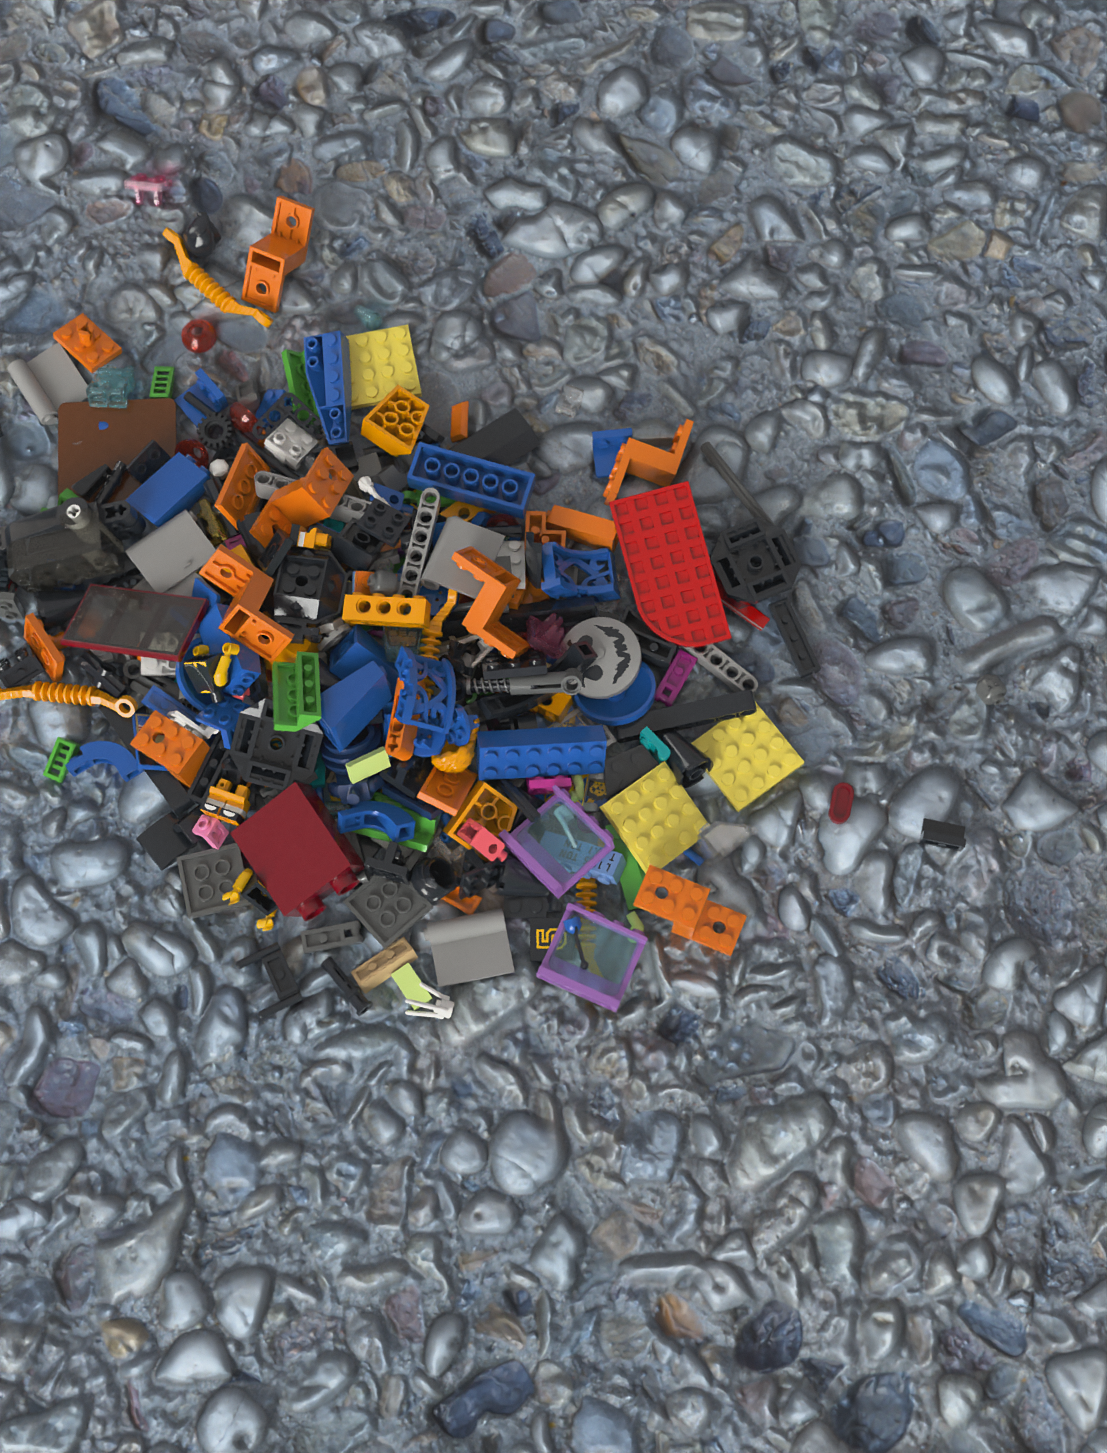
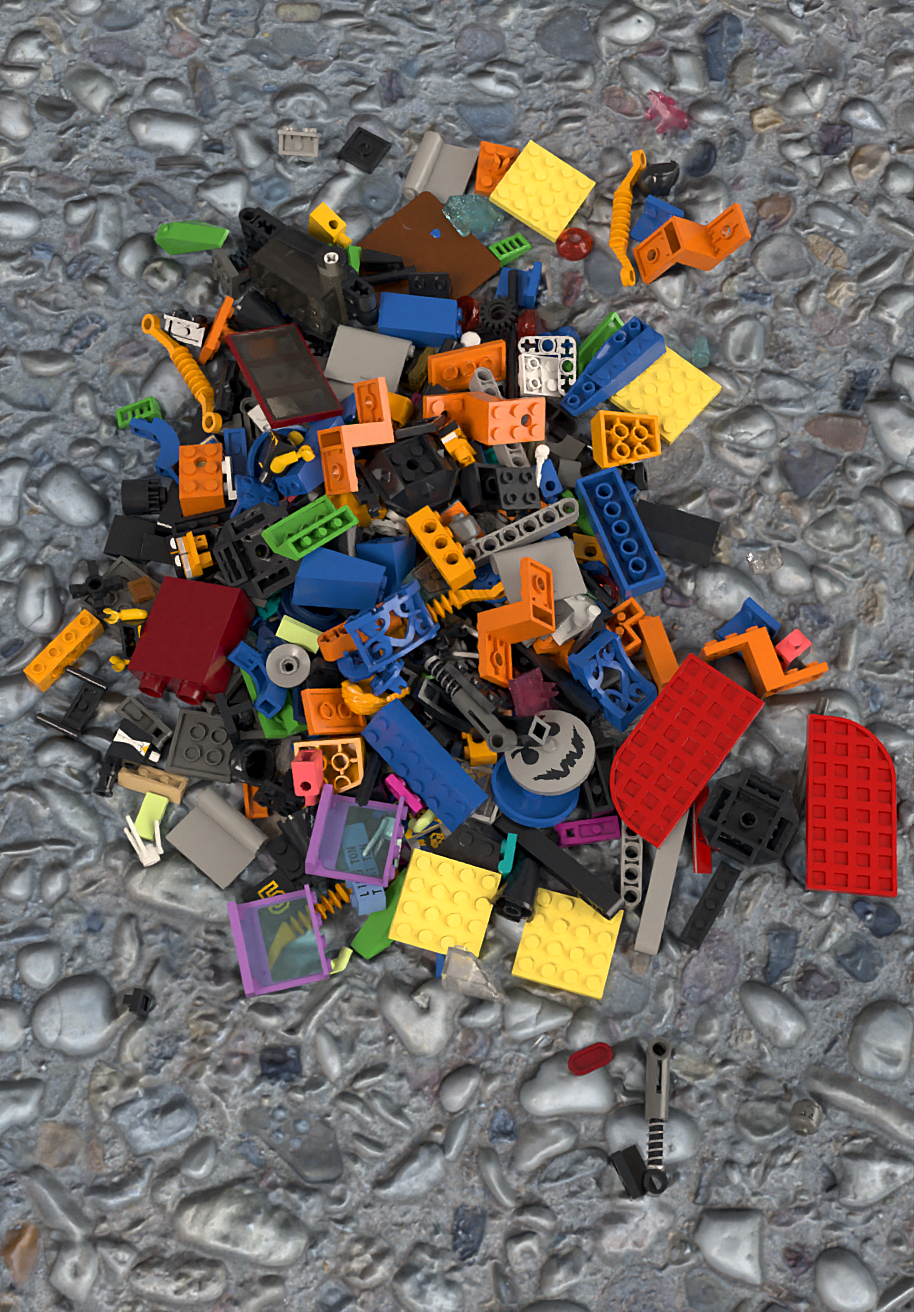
camera: 50 degrees right, 5 degrees down
bright pink bracket [192,814,229,850] -> none
orange tile [450,401,469,443] -> none
hinge [563,917,589,970] -> none
orange bracket [633,865,747,956] -> none
none -> light orange brick [23,609,105,693]
none -> black pin [69,560,124,615]
none -> black torso [103,718,161,771]
none -> black gear [121,479,168,516]
none -> black tile [122,988,153,1017]
none -> clear orange plate [127,575,156,604]
none -> light grey dish [266,644,311,688]
none -> yellow torso [308,202,352,249]
none -> light yellow plate [489,140,596,243]
none -> blue bracket [629,194,684,243]
none -> light grey beam [634,808,690,956]
none -> piece [641,1037,672,1198]
none -> coral torso [774,629,812,675]
none -> red plate [805,714,897,898]

